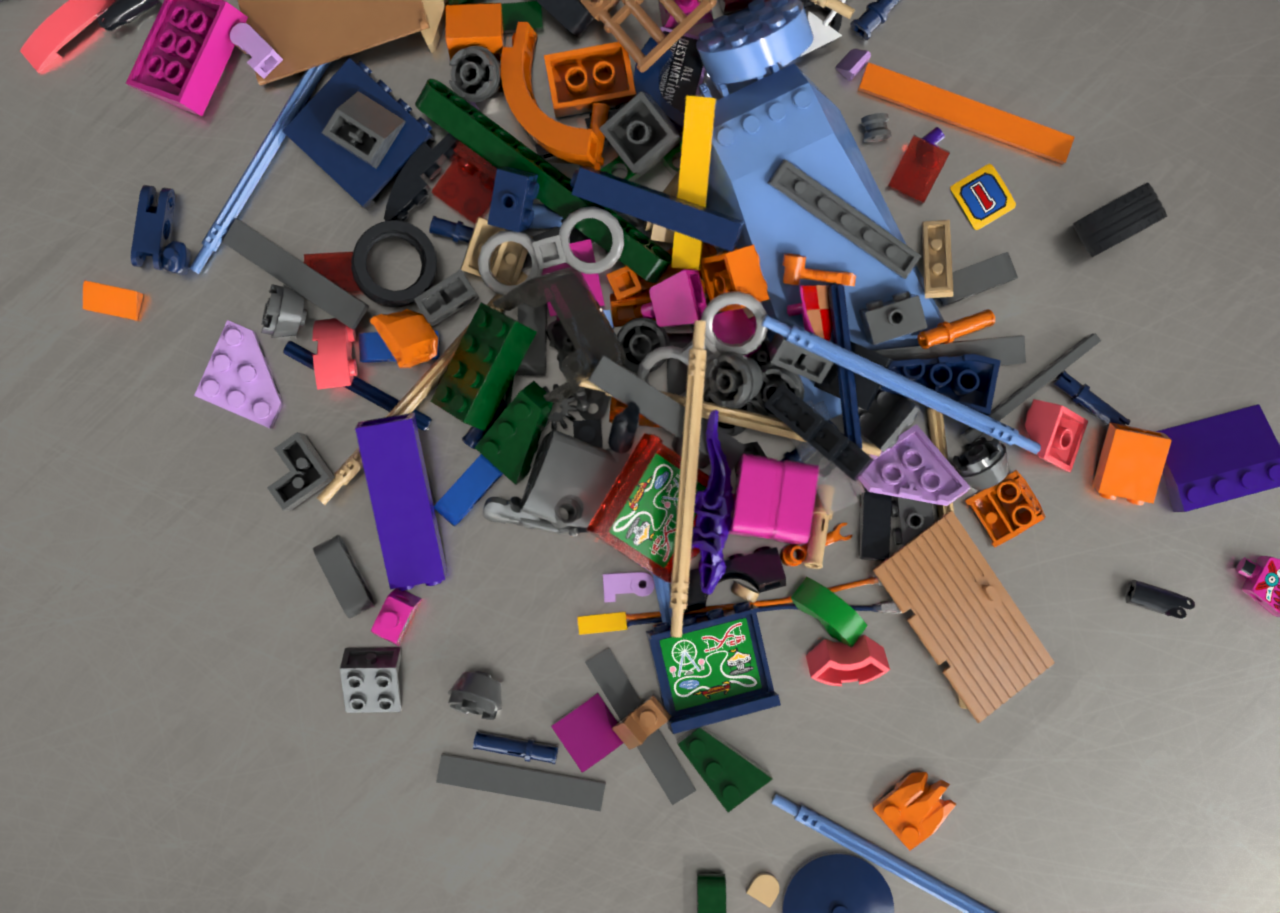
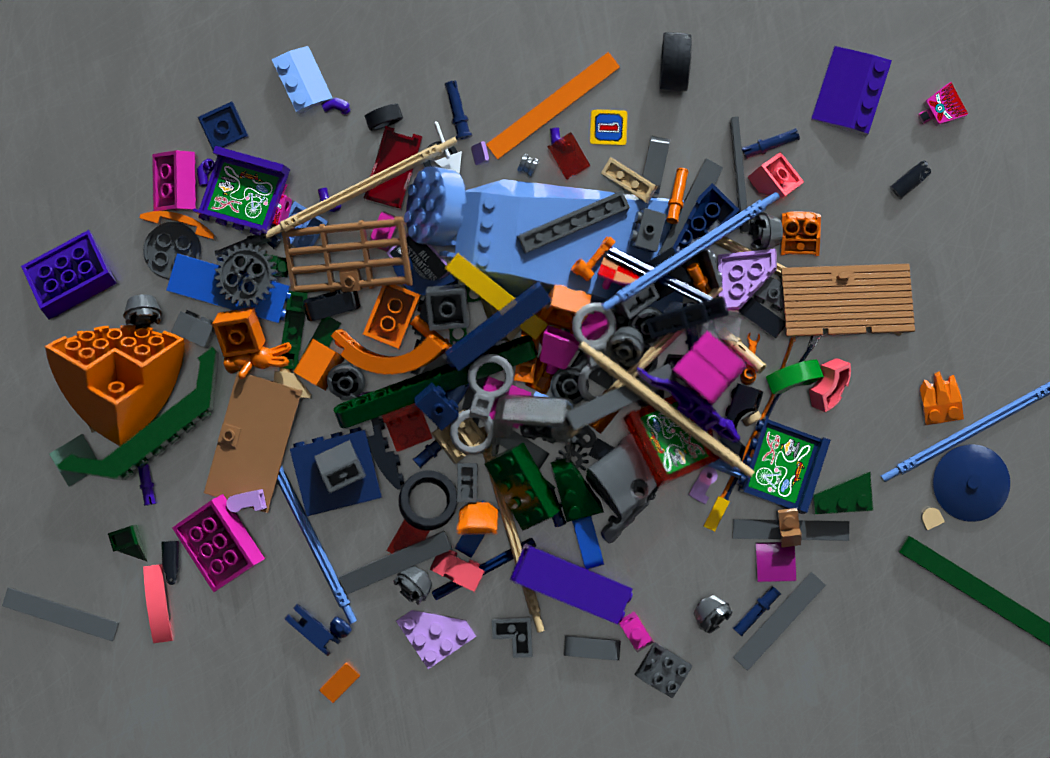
camera: 55 degrees left, 0 degrees up
black piece [608,401,640,453] -> none
orange brick [1092,423,1171,505] -> none
none -> orange pin [687,263,716,298]

